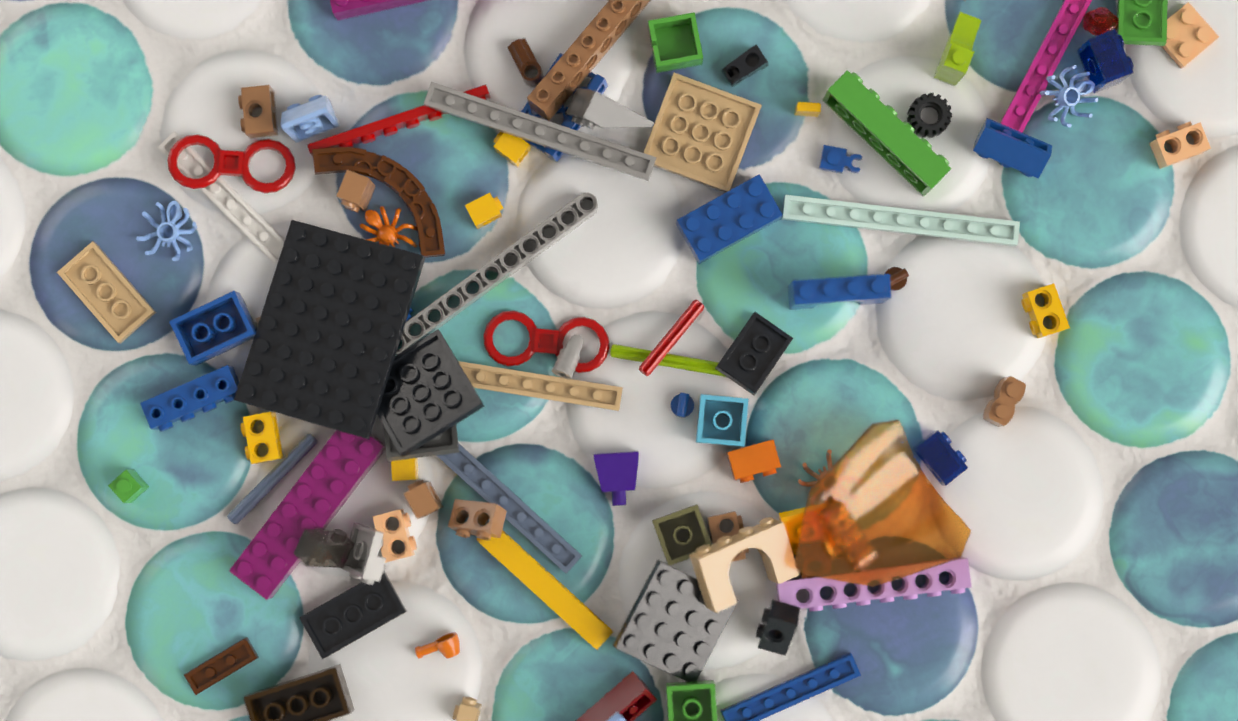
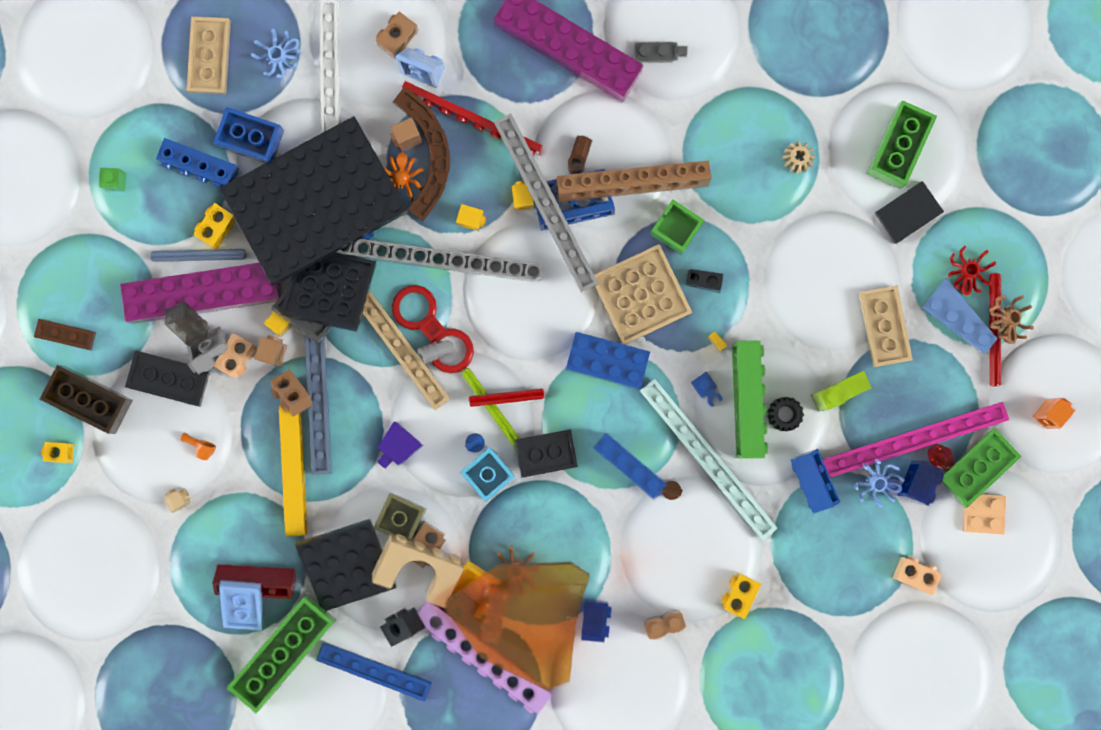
camera: 40 degrees right, 0 degrees up
red bar [167,134,296,193] -> none
slope [565,88,654,129] -> none
orange brick [726,439,781,483] -> none

